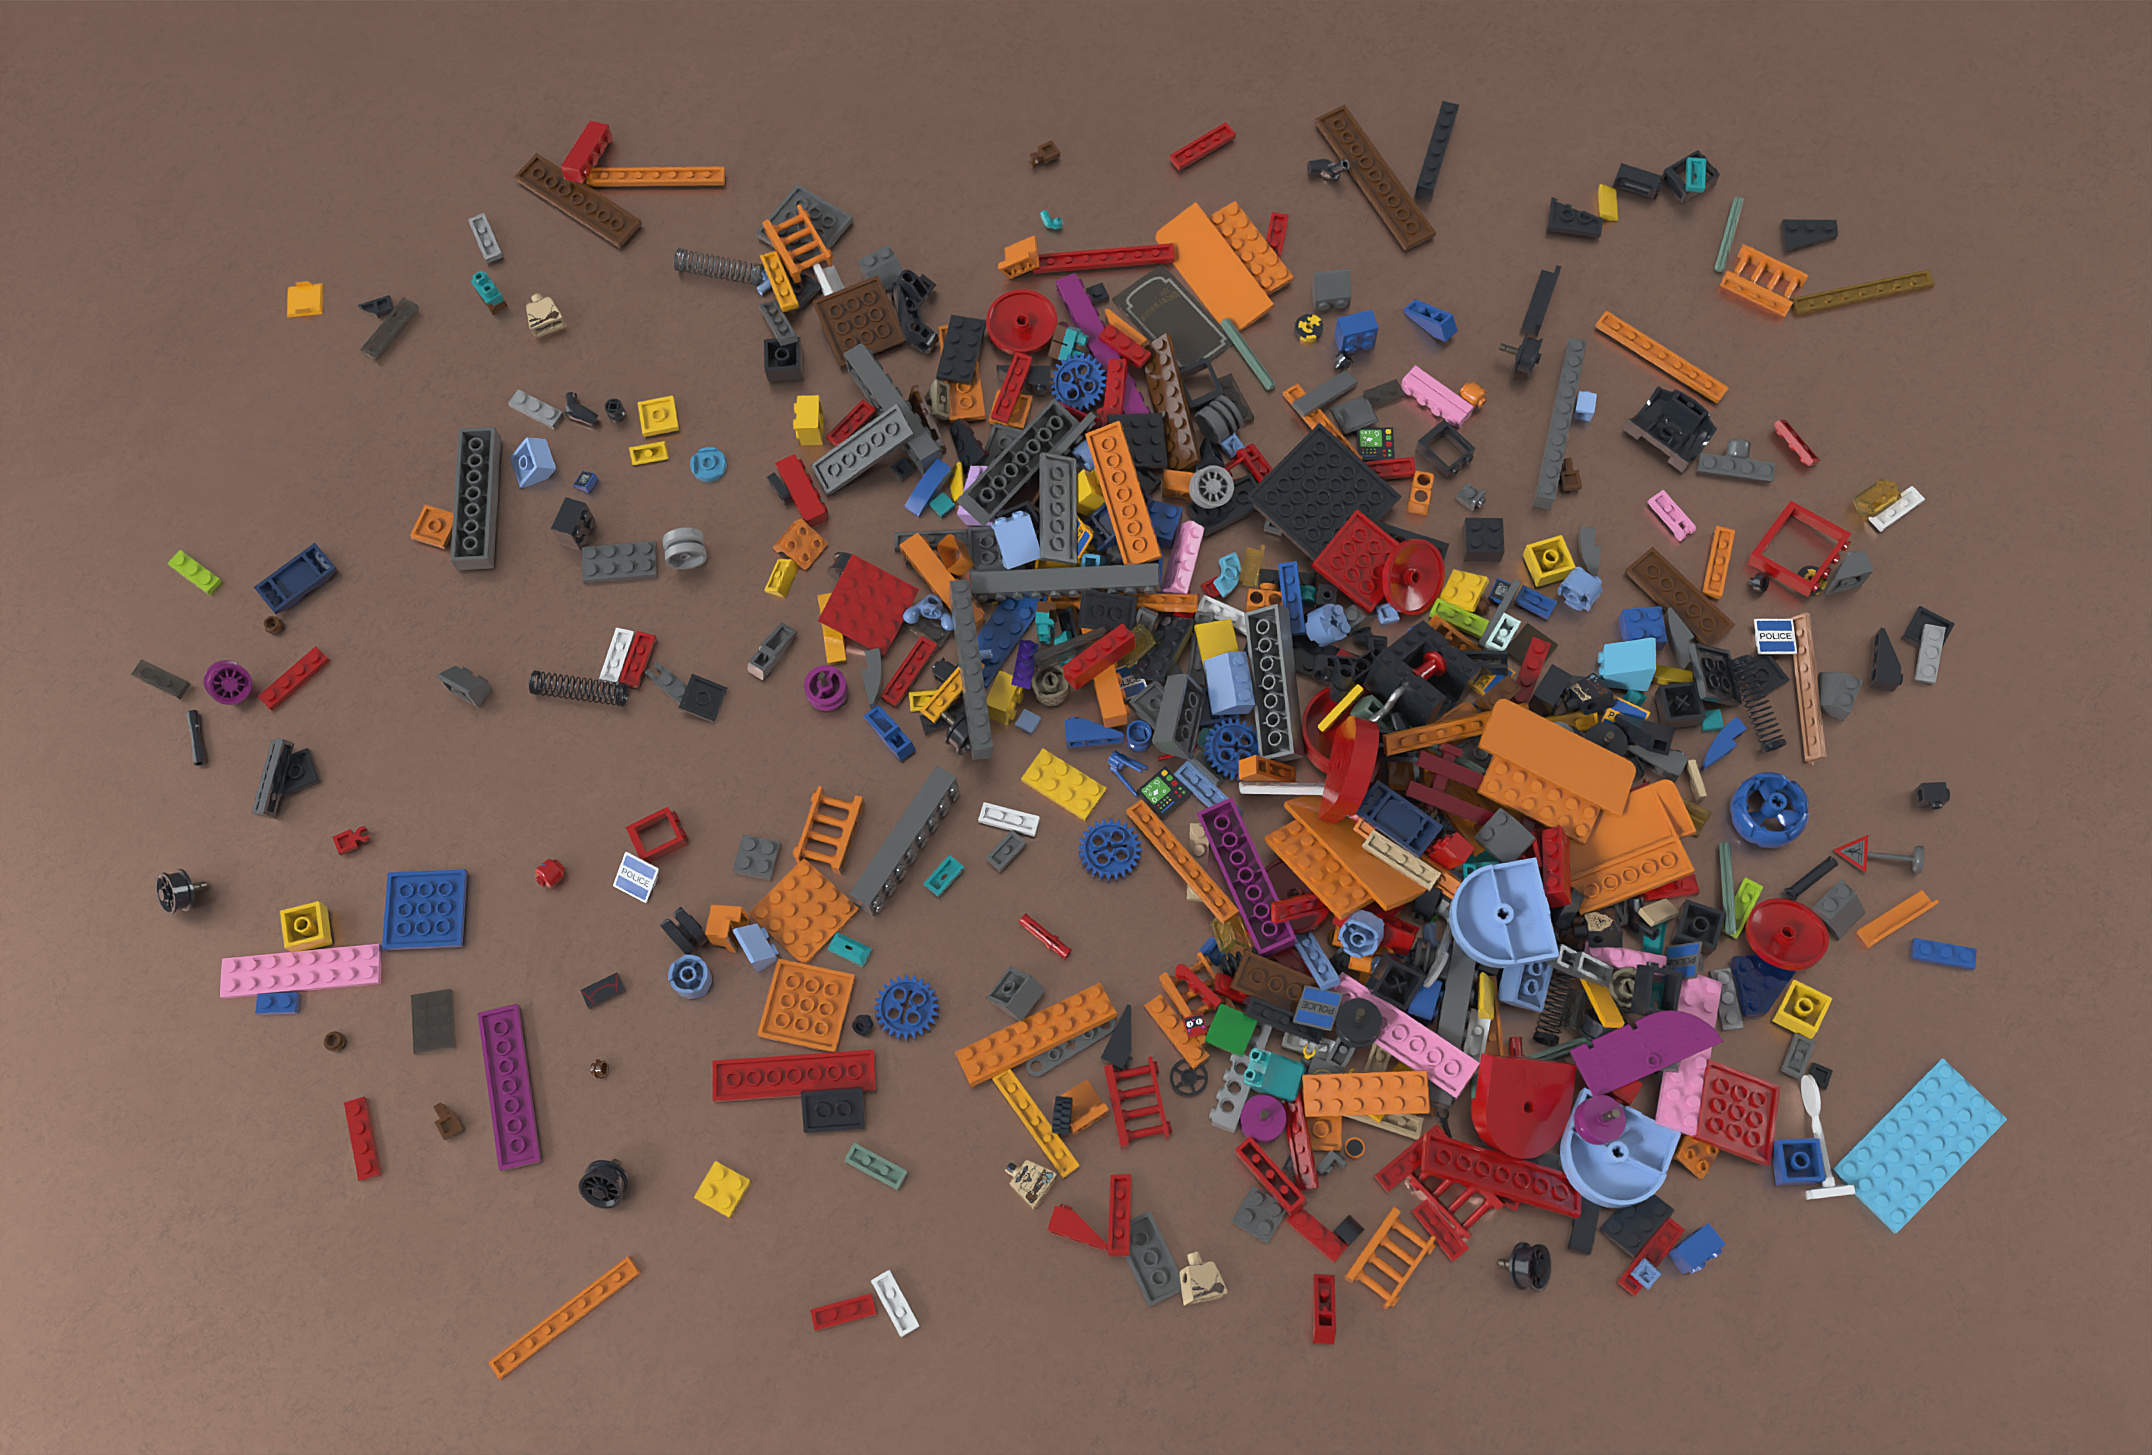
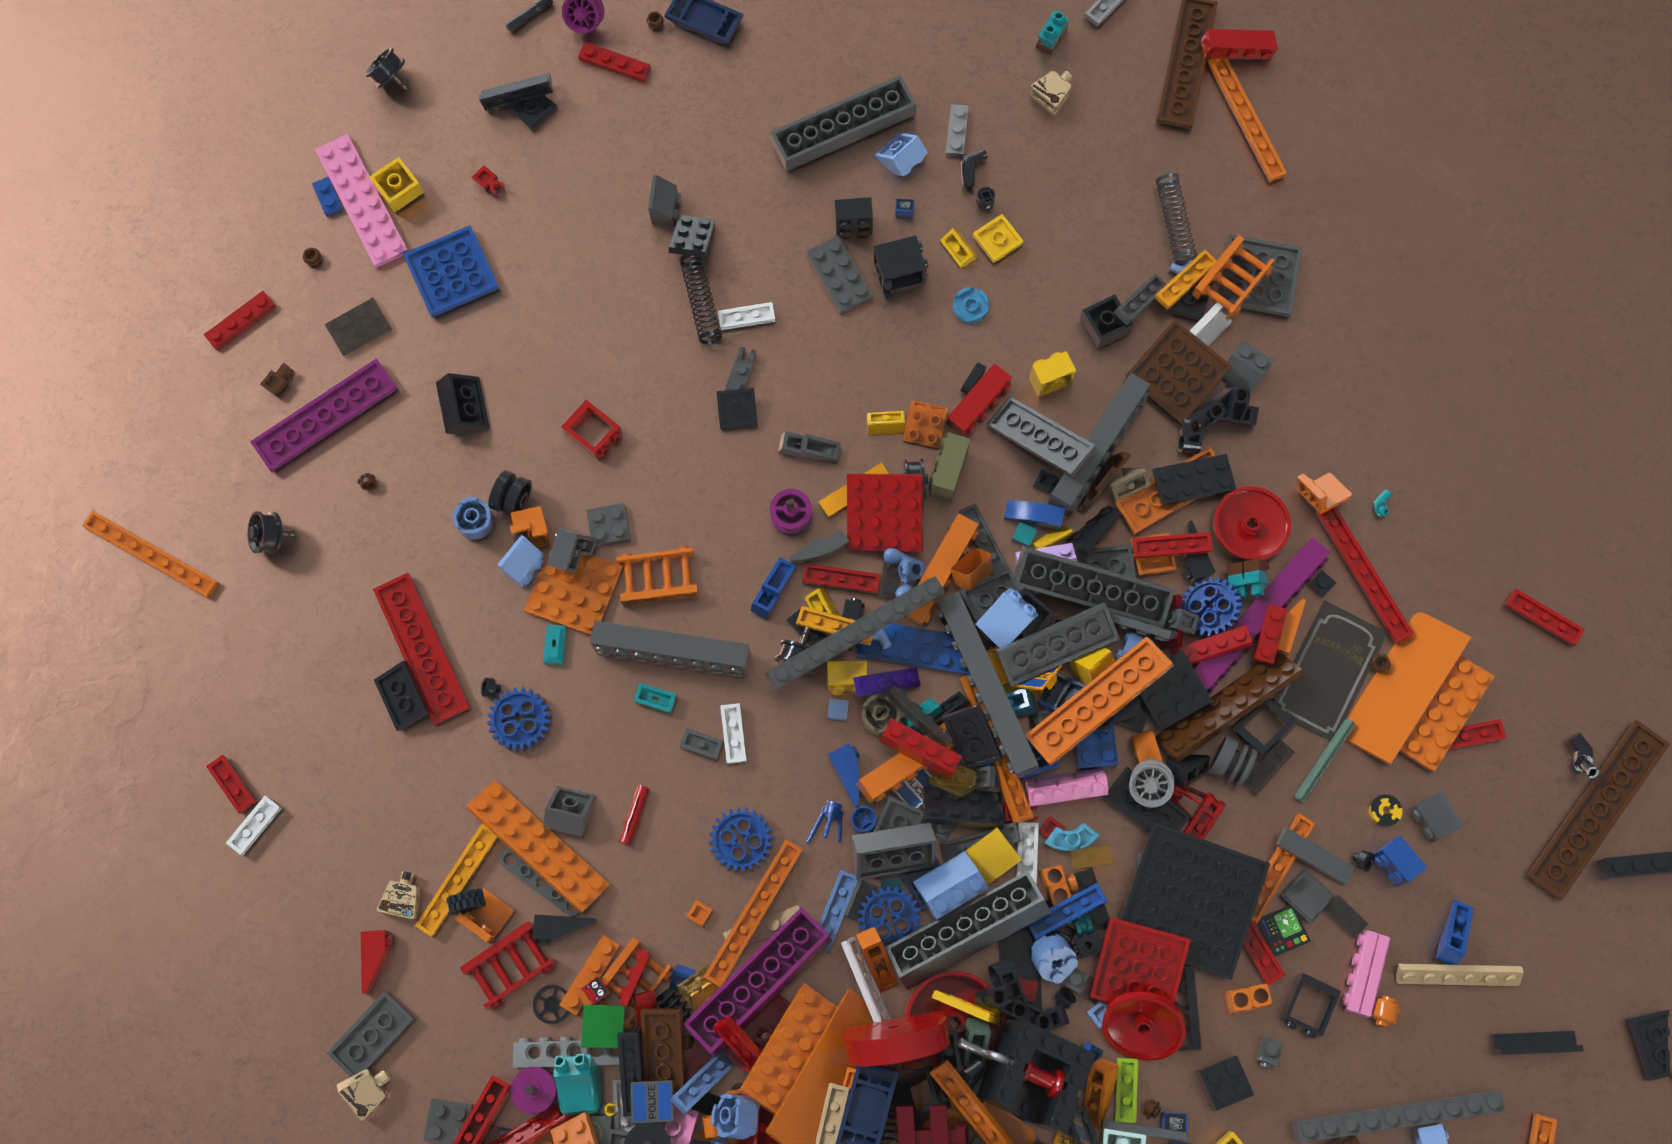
camera: 65 degrees right, 5 degrees up
orange plate [410,505,453,549] -> none
red head [535,859,565,888] -> none
black tile [580,972,626,1009] -> none
piece [613,851,659,903] -> none
red plate [619,631,657,688] -> none
light grey wheel [662,528,707,569] -> none
yellow plate [694,1161,751,1218] -> none
orange plate [757,959,856,1052] -> none
red plate [826,399,877,446] -> none
sand green plate [844,1143,908,1191] -> none
yellow plate [1021,748,1107,821] -> none
reddish brown plate [1029,140,1061,168] -> none
teal hips [1035,601,1058,644] -> none
red plate [1108,1174,1132,1257] -> none
black tile [1137,766,1191,820] -> none
medium blue tile [1219,433,1245,459] -> none
yellow plate [1439,569,1489,612] -> none
black wheel [1499,333,1543,377] -> none
none -> black slope [436,373,489,435]
none -> dark grey brick [547,528,598,573]
none -> plate [669,215,715,258]
none -> orange tile [686,900,714,928]
none -> black container [873,235,929,300]
none -> olive brick [928,432,970,502]
none -> dark grey bracket [1165,609,1199,634]
none -> reddish brown plate [1370,654,1390,673]
none -> tan plate [1395,964,1524,986]

